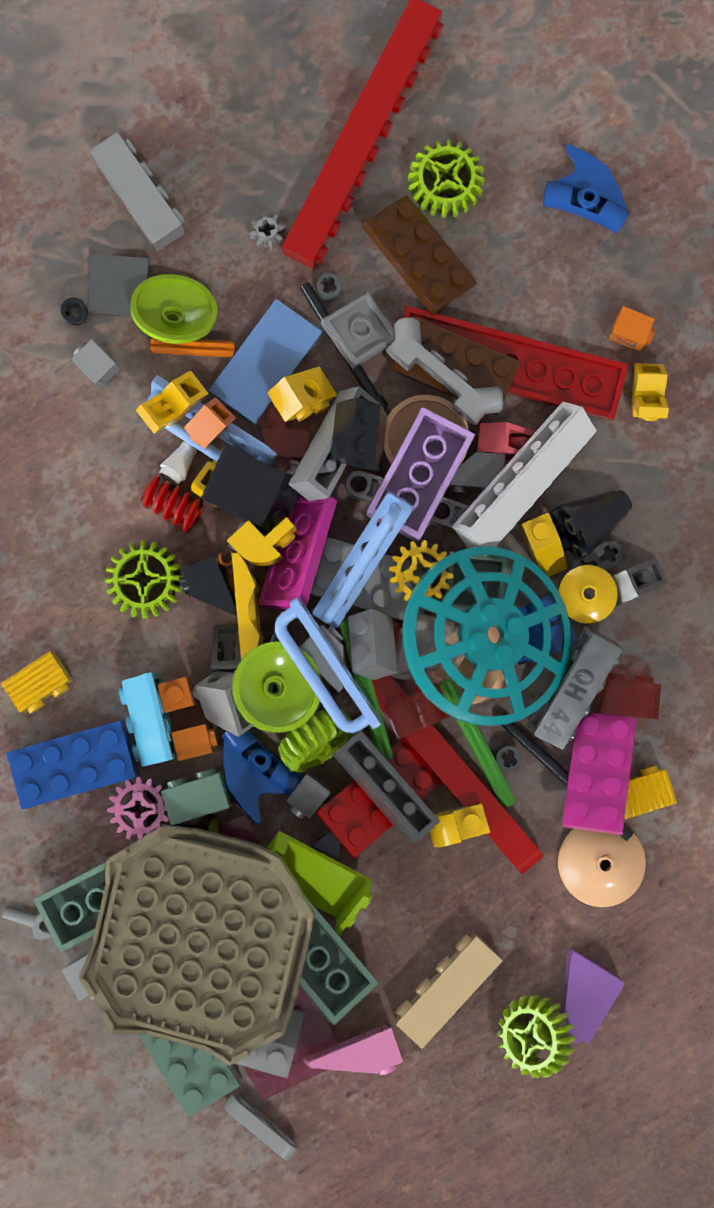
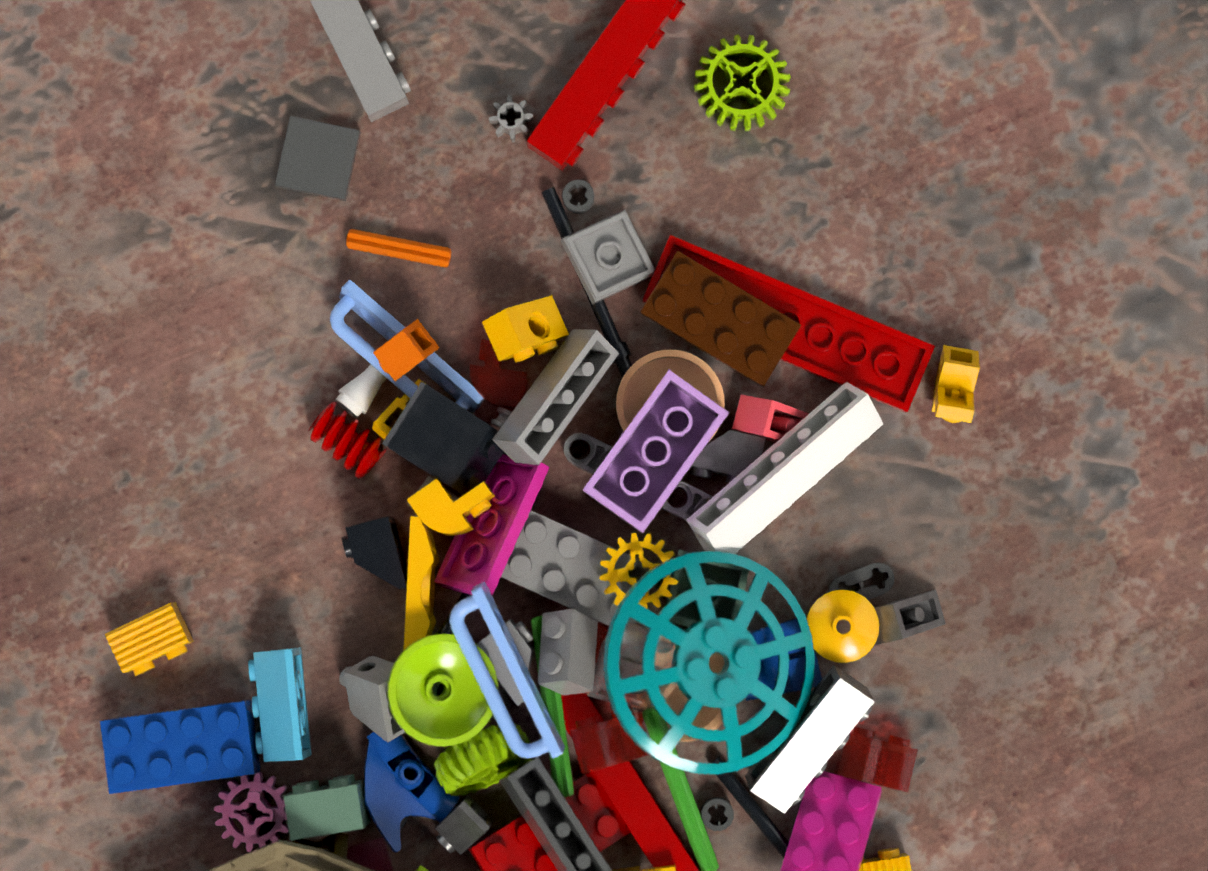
camera: 10 degrees right, 0 degrees up
black bush [60,297,89,326] -> none
light grey brick [71,339,120,389] -> none
lime gear [105,540,183,619] -> none
lime dish [130,274,218,344] -> none
yellow brick [136,370,209,433] -> none
orange brick [157,677,197,713] -> none
orange brick [171,724,218,761] -> none
medium blue tile [209,299,322,425] -> none
dark grey slope [211,625,241,670] -> none
orange hand [218,550,235,592] -> none
light blue piece [313,492,413,628] -> none
black slope [330,398,387,473] -> none
reddish brown plate [362,195,477,316] -> none
light grey plate [386,318,503,425] -> none
yellow slope [518,513,568,577] -> none
blue pin [543,144,631,234] -> none
black cone [549,490,632,559] -> none
orange brick [608,306,656,352] -> none

